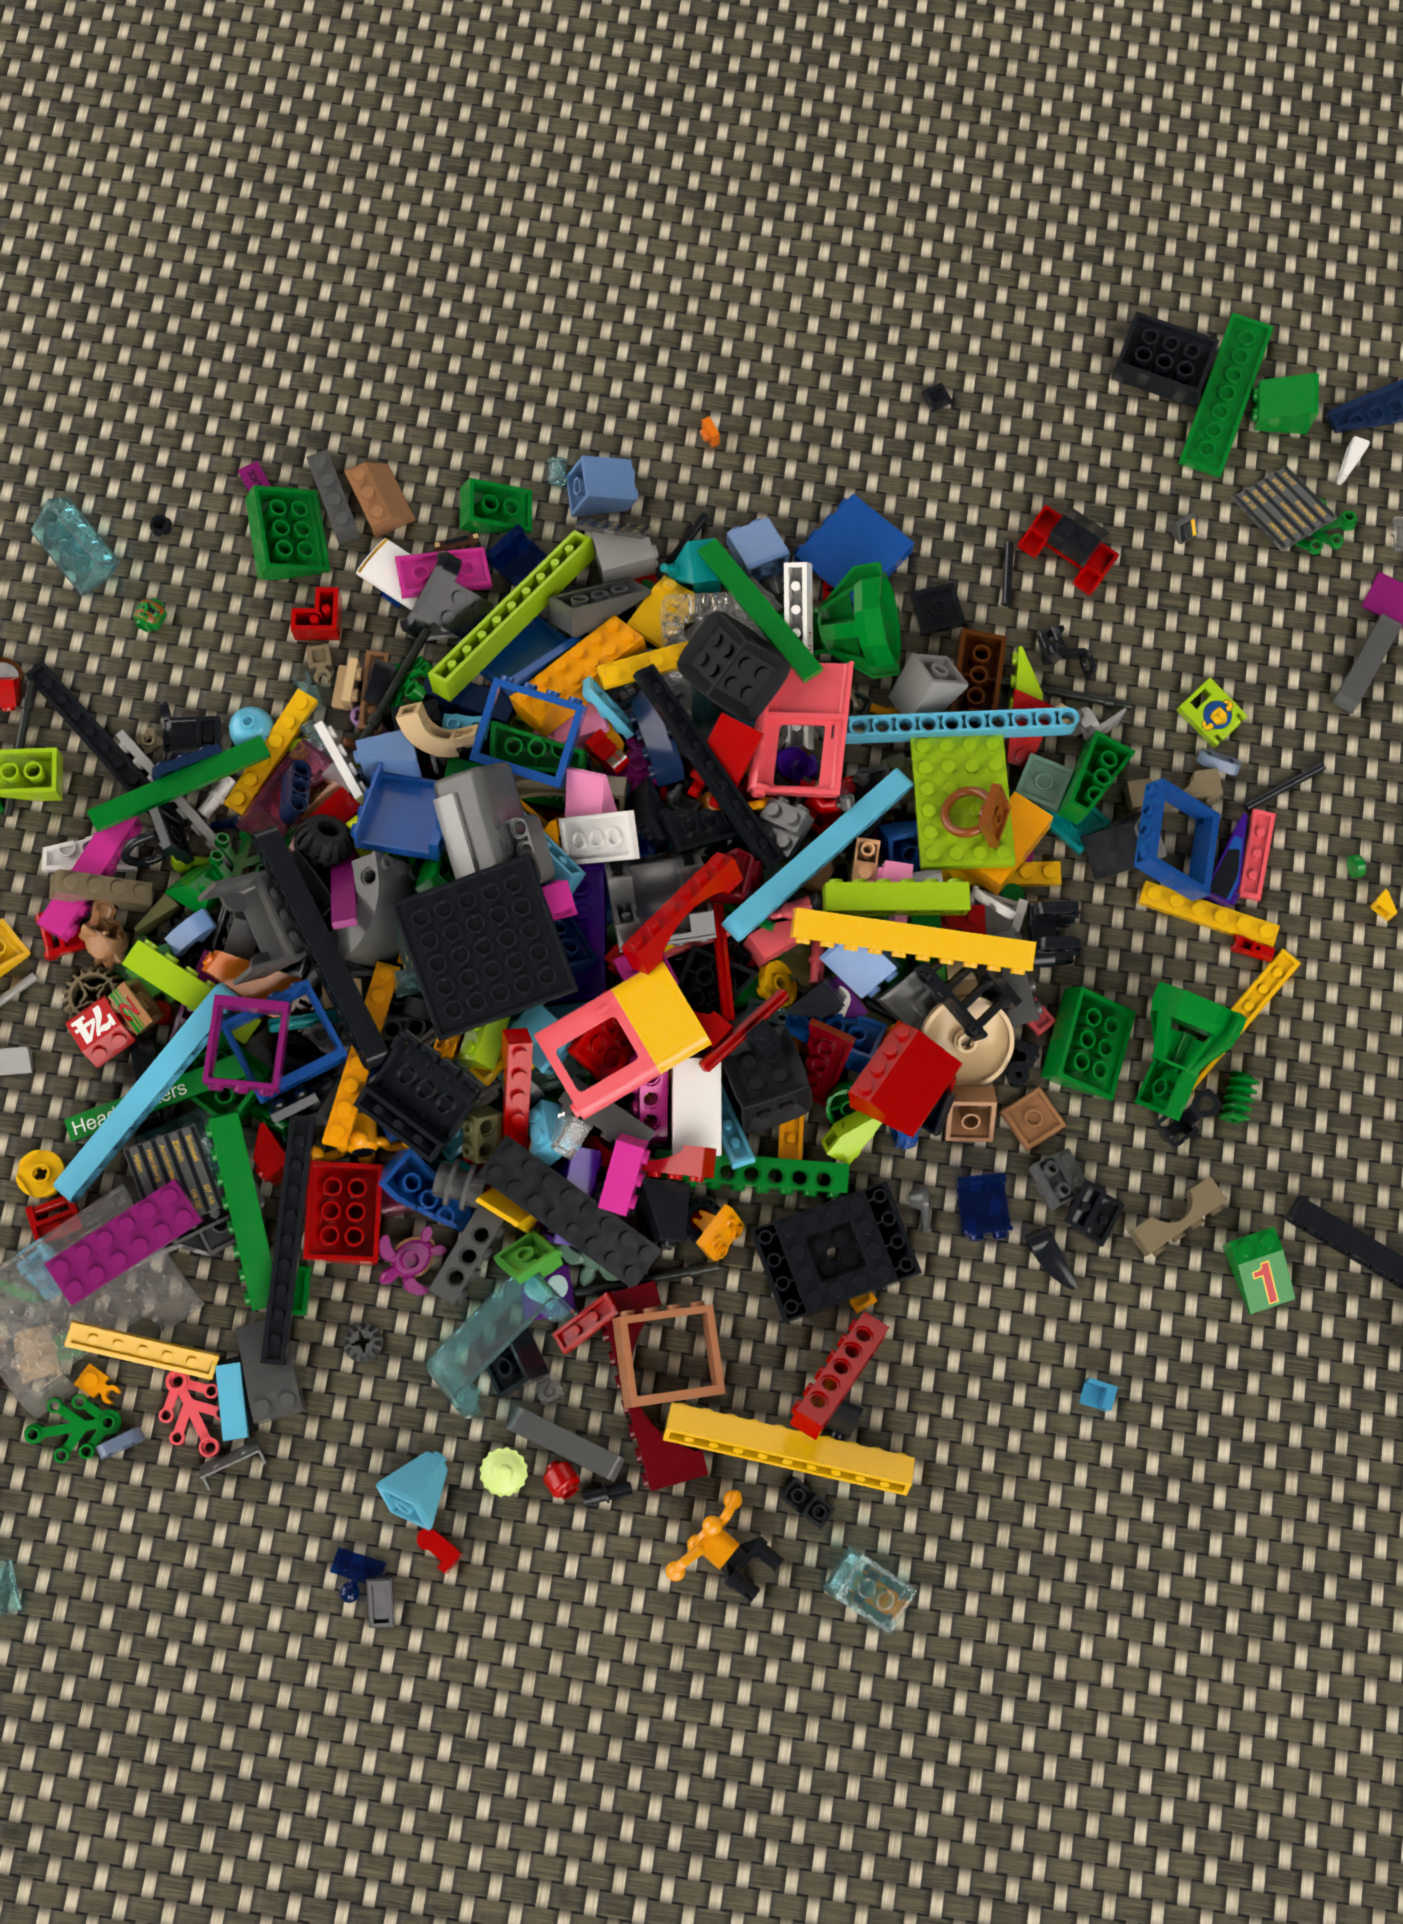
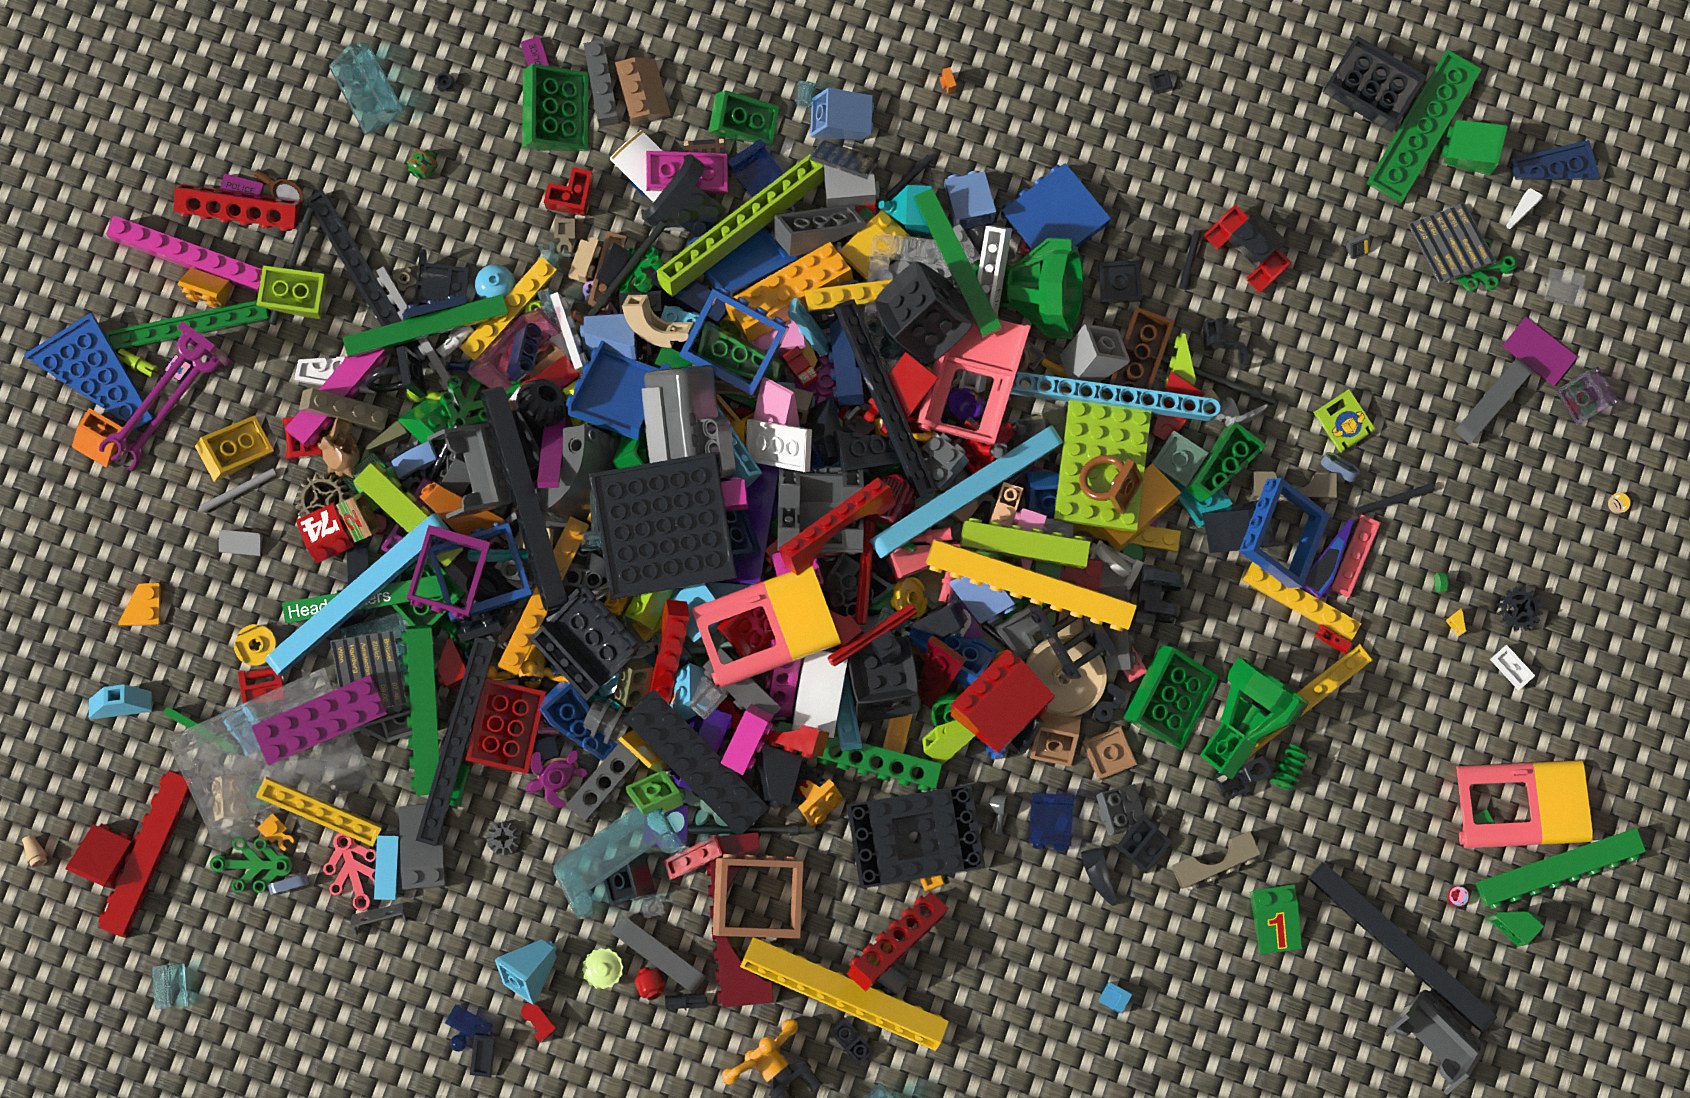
camera: 10 degrees right, 5 degrees up
none -> dark blue tile [534,736,560,762]

